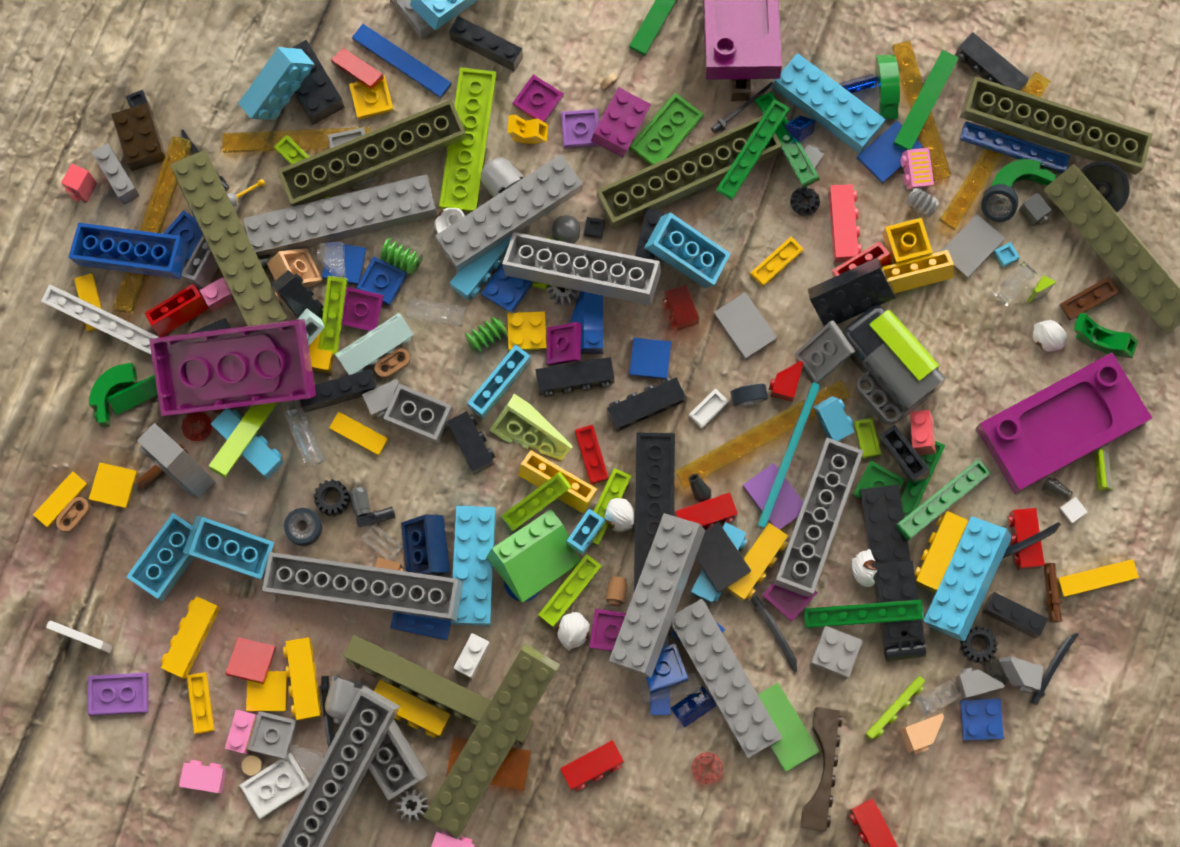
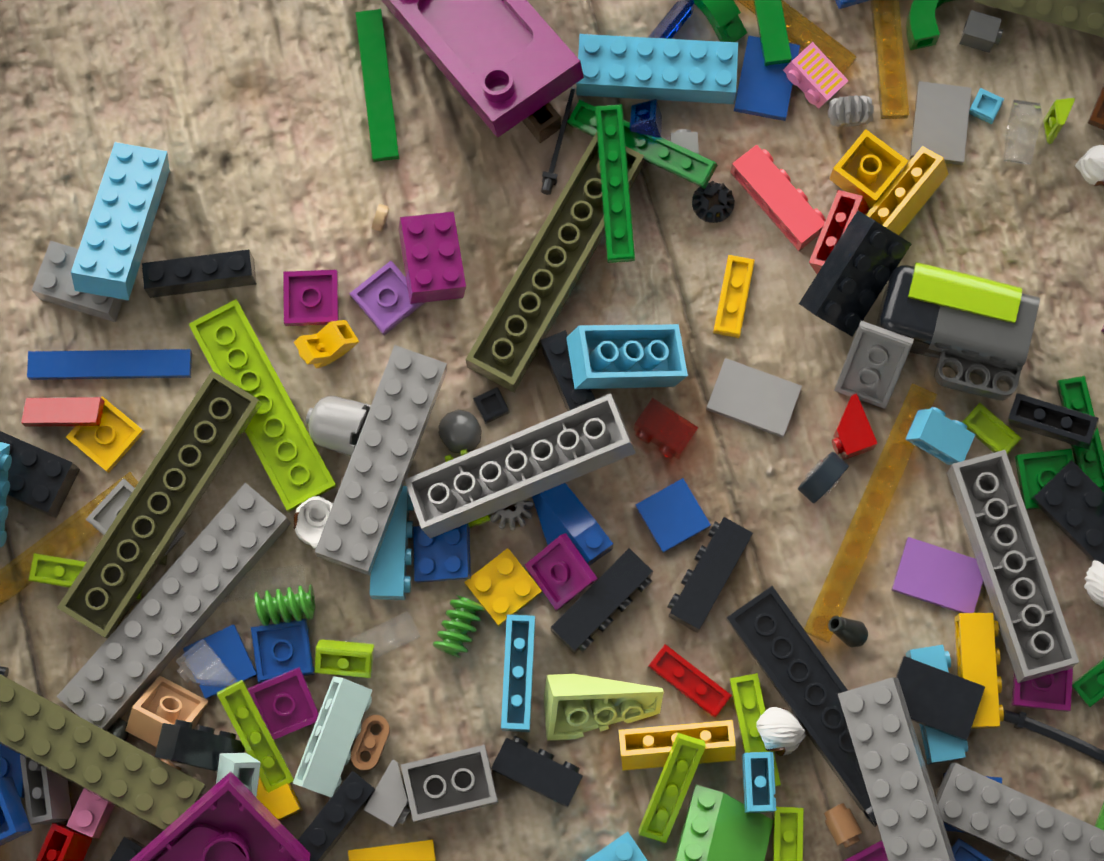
camera: 35 degrees left, 0 degrees up
yellow hinge [227,179,265,207] -> none
bright green tile [629,93,704,165] -> none
red brick [674,492,738,530] -> none
white tile [688,388,729,429] -> none
teal tile [756,382,820,529] -> none
coral brick [910,410,936,456] -> none
wheel [981,184,1019,222] -> none
none -> lime slope [315,639,374,678]

